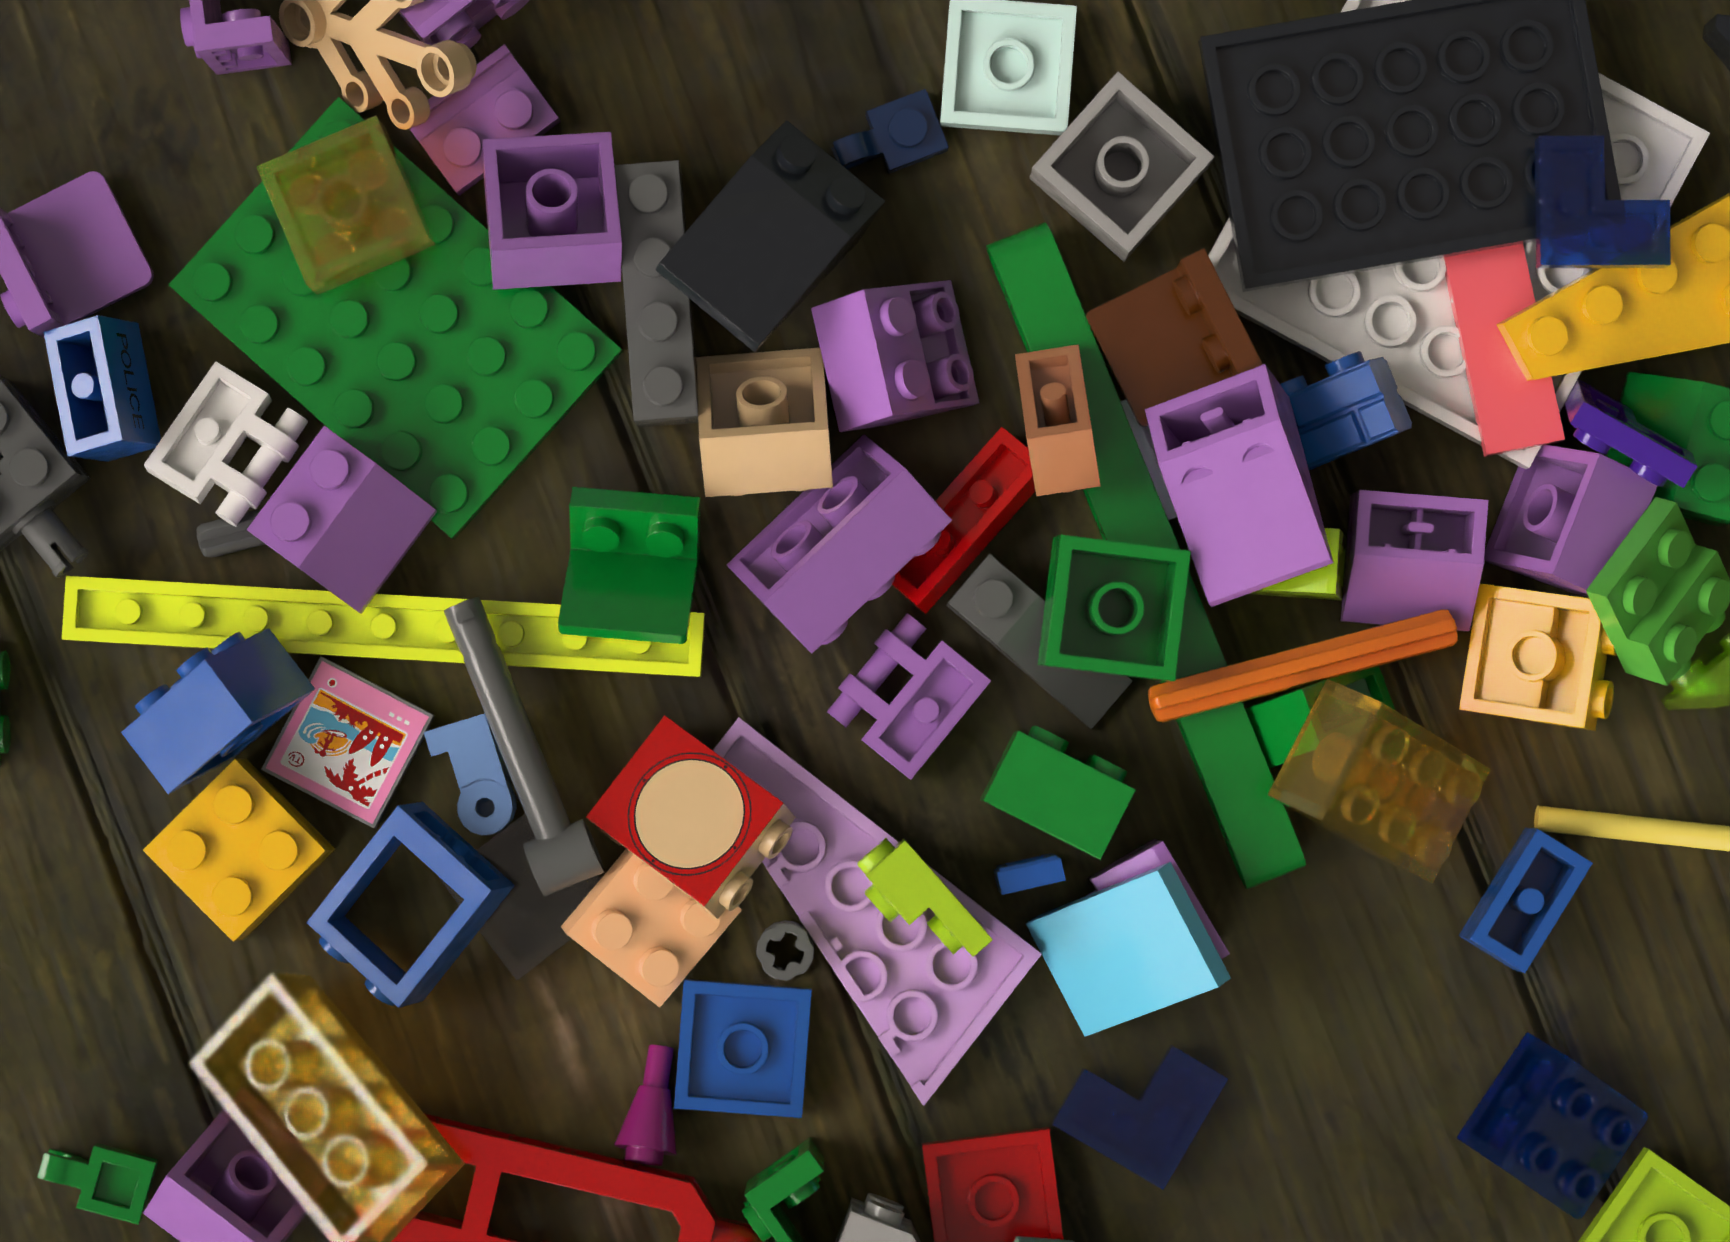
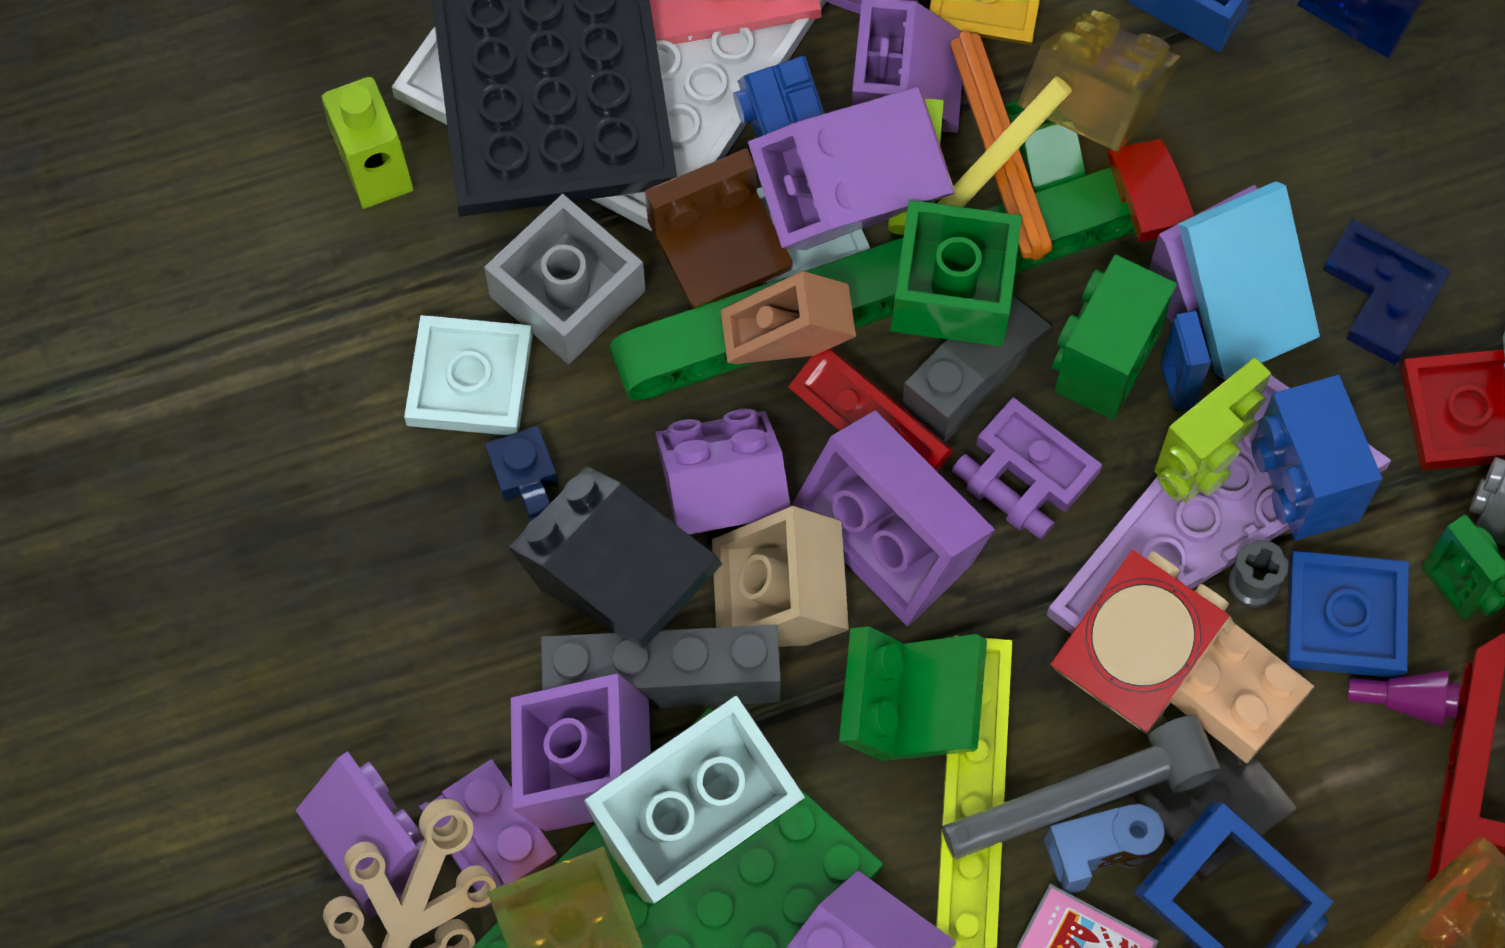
camera: 90 degrees left, 20 degrees down
none -> light aqua slope [584,695,805,903]
none -> light yellow bar [937,76,1072,207]
none -> red slope [1107,139,1194,242]
none -> blue brick [1251,375,1383,540]

